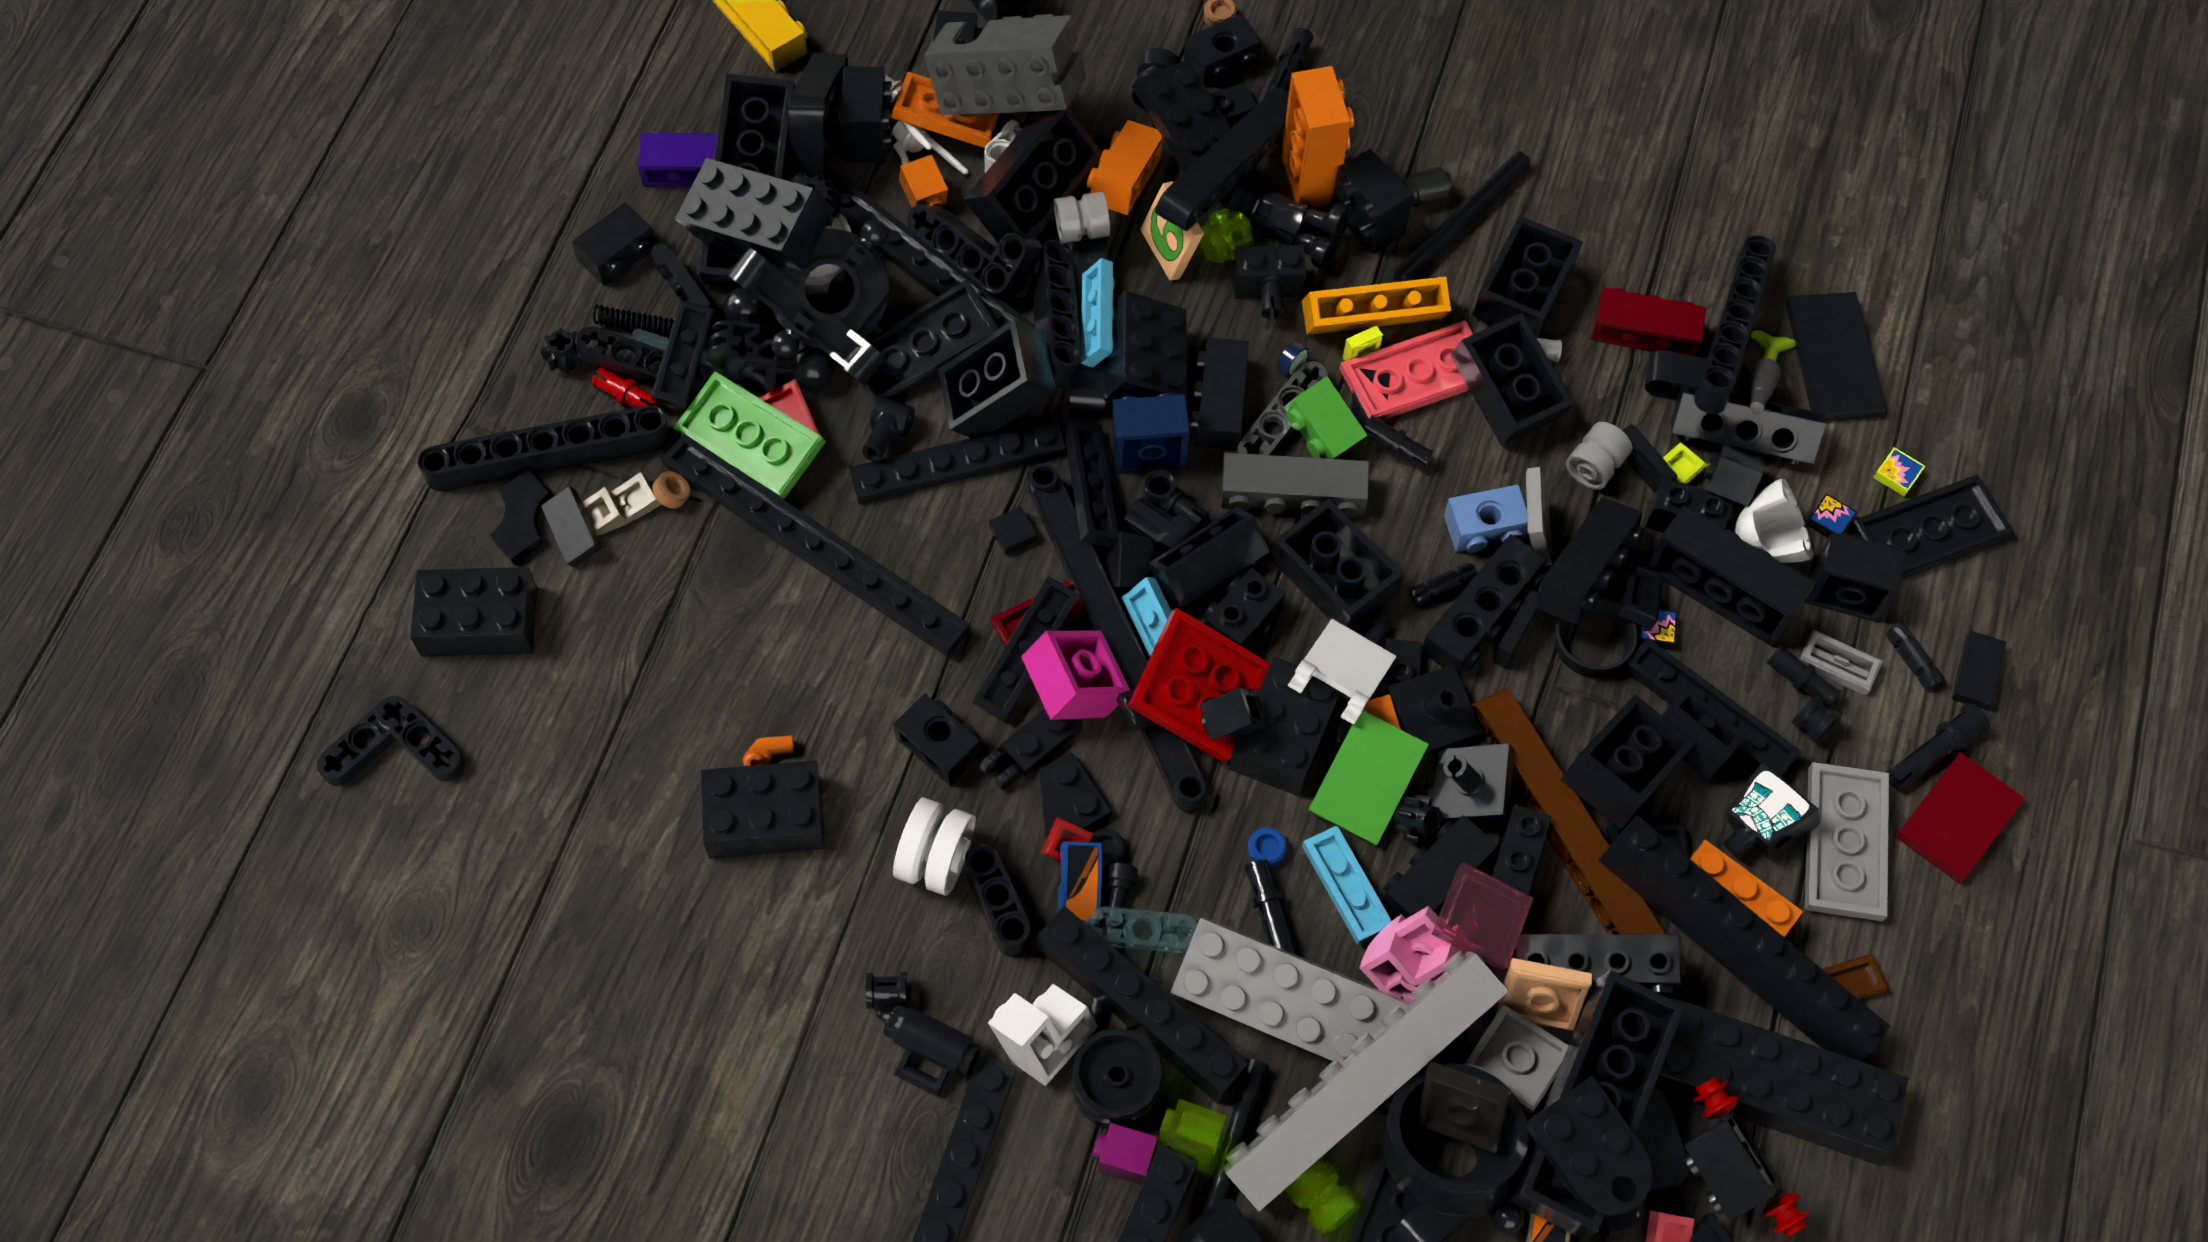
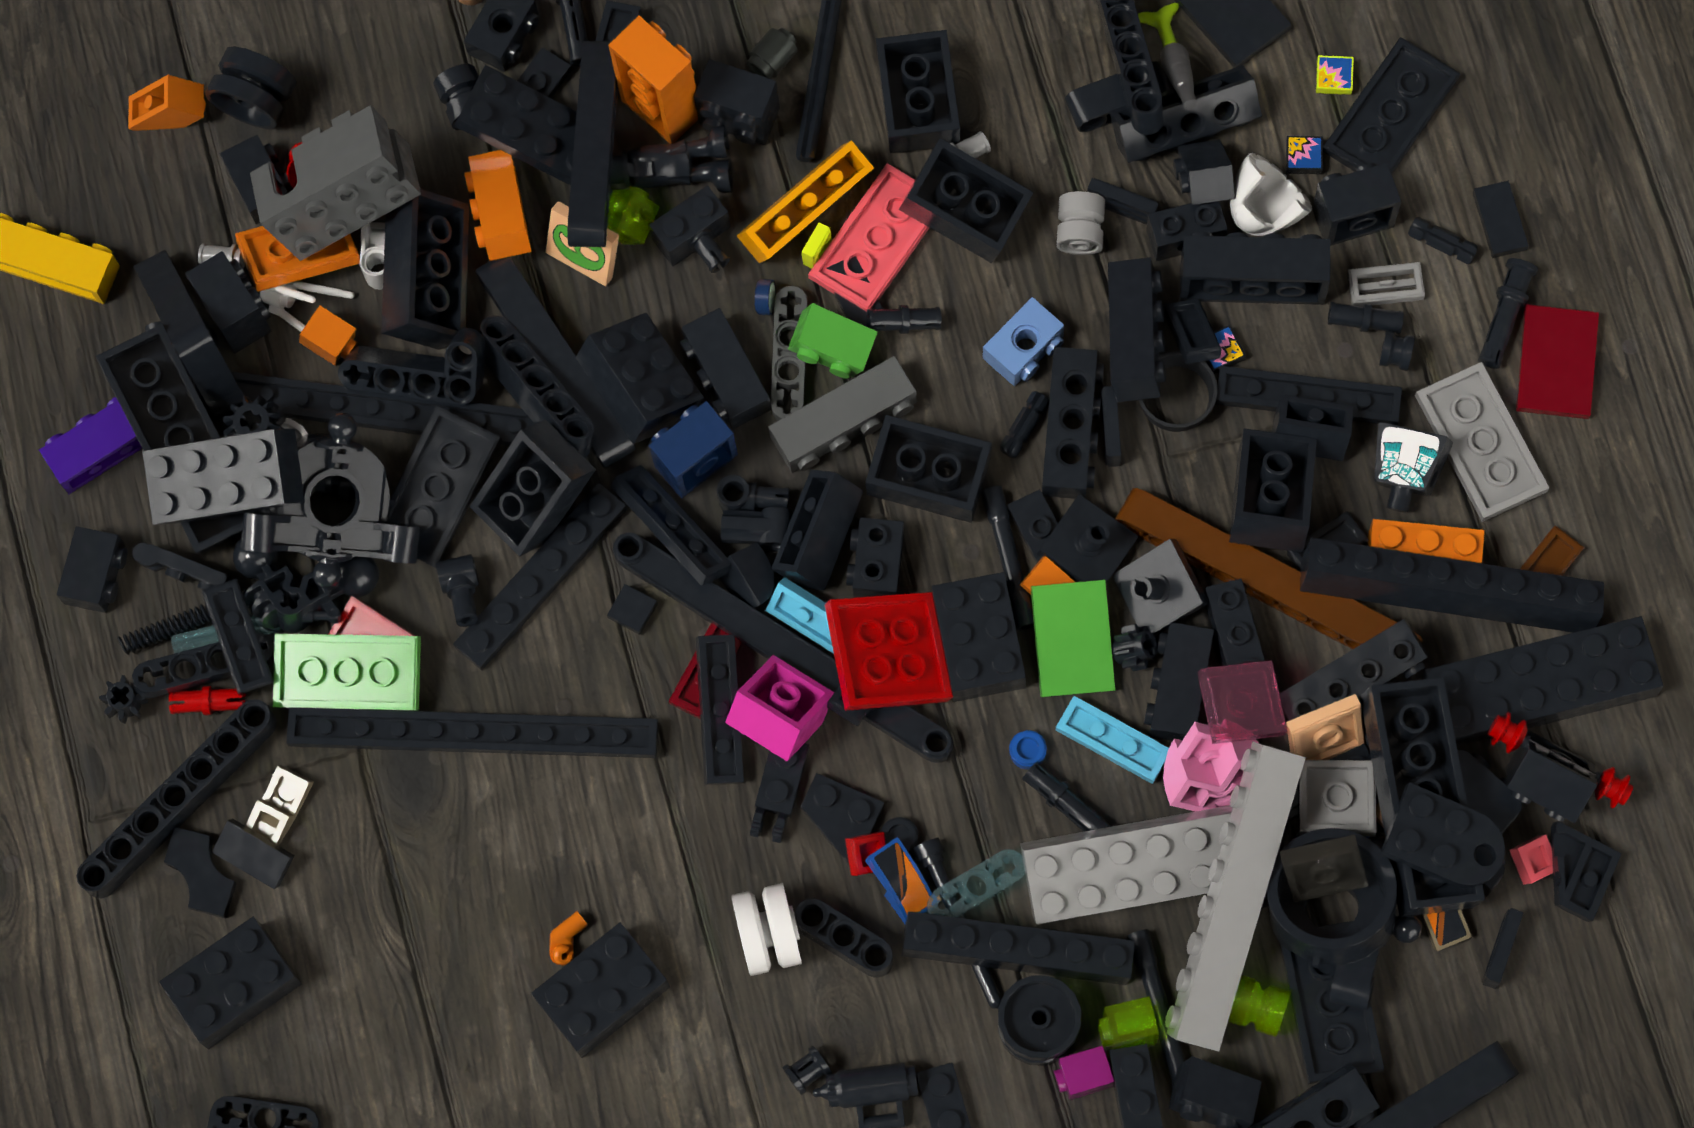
camera: 25 degrees left, 10 degrees up
medium nougat tile [652,471,691,509] -> none
black brick [893,693,981,786] -> none
white brick [988,984,1098,1086] -> none
light grey wheel [1054,191,1110,244] -> none
medium azure plate [1081,258,1115,368] -> none
black brick [1200,687,1267,742] -> none
white flag [1288,619,1396,724] -> none
light grey tile [1526,467,1552,566] -> none
dark red brick [1590,287,1707,356] -> none
neon yellow tile [1663,442,1707,485] -> none

